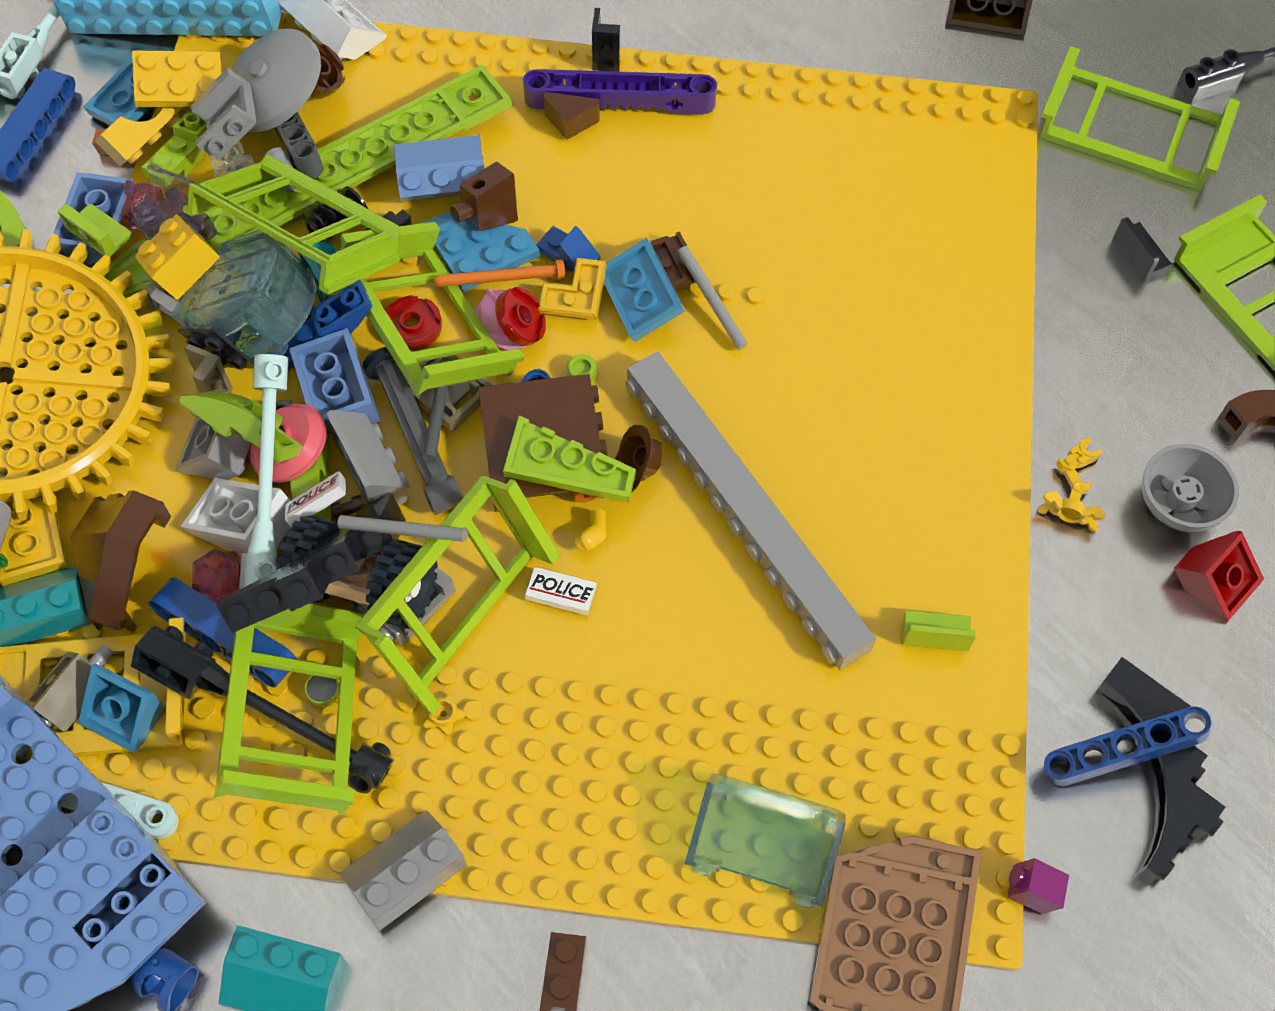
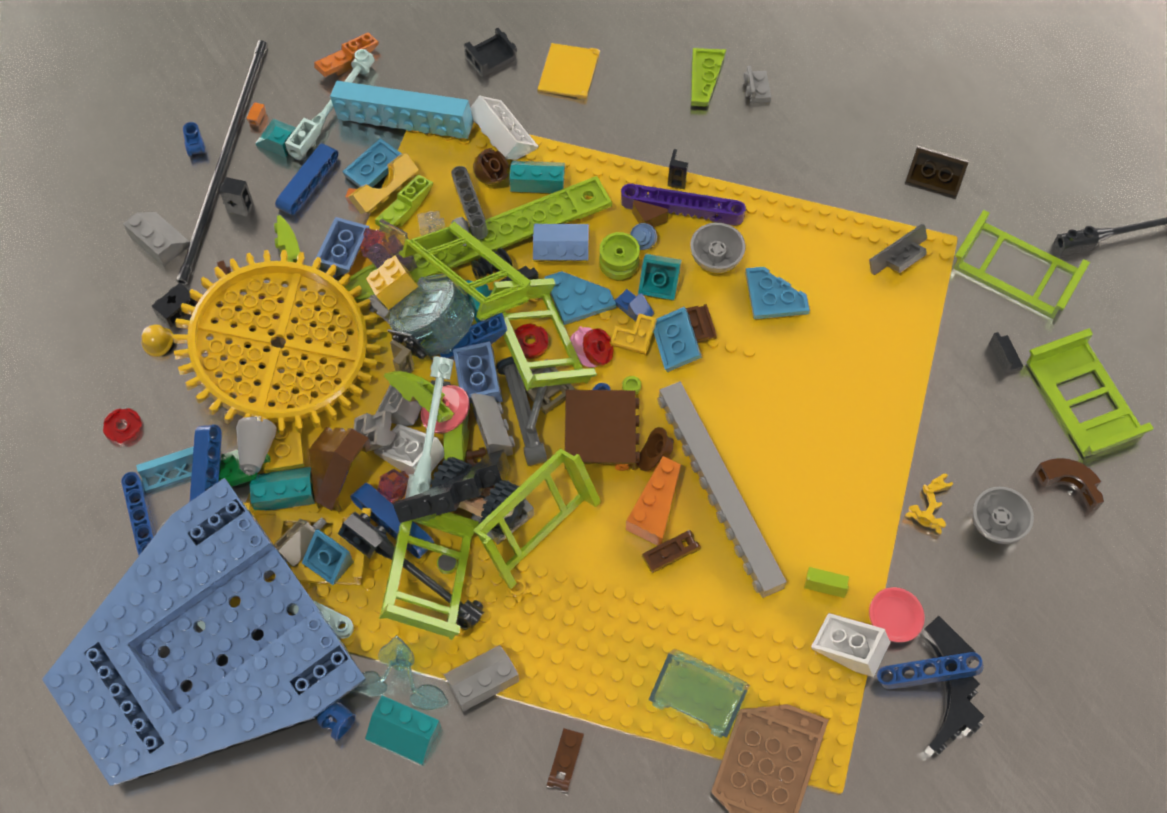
camera: 10 degrees right, 0 degrees up
lime panel [57,204,132,257] -> none
yellow plate [132,51,221,107] -> none
light grey panel [191,68,257,161] -> none
light grey dish [231,29,321,132] -> none
white tile [285,471,346,528] -> none
light grey bar [338,515,468,542] -> none
orange bar [434,259,565,287] -> none
reddish brown torso [450,162,518,231] -> none
lime wing [503,415,636,503] -> none
white tile [525,567,597,616] -> none
yellow arm [574,509,607,551] -> none
light grey bar [677,246,748,350] -> none
magenta brick [1007,858,1069,914] -> none
red slope [1174,531,1264,621] -> none
none -> light grey brick [354,410,396,451]
none -> clear light blue plant [354,635,448,710]
none -> teal slope [510,161,565,193]
none -> lime wheel [599,232,640,280]
none -> orange wedge [626,456,681,546]
none -> medium blue plate [630,223,657,250]
none -> teal slope [638,254,682,300]
none -> reddish brown plate [642,530,701,573]
none -> light grey piece [691,223,745,273]
none -> dark azure plate [745,267,810,319]
none -> white slope [811,613,890,677]
none -> dark grey bracket [869,224,927,275]
none -> coral piece [869,587,925,643]

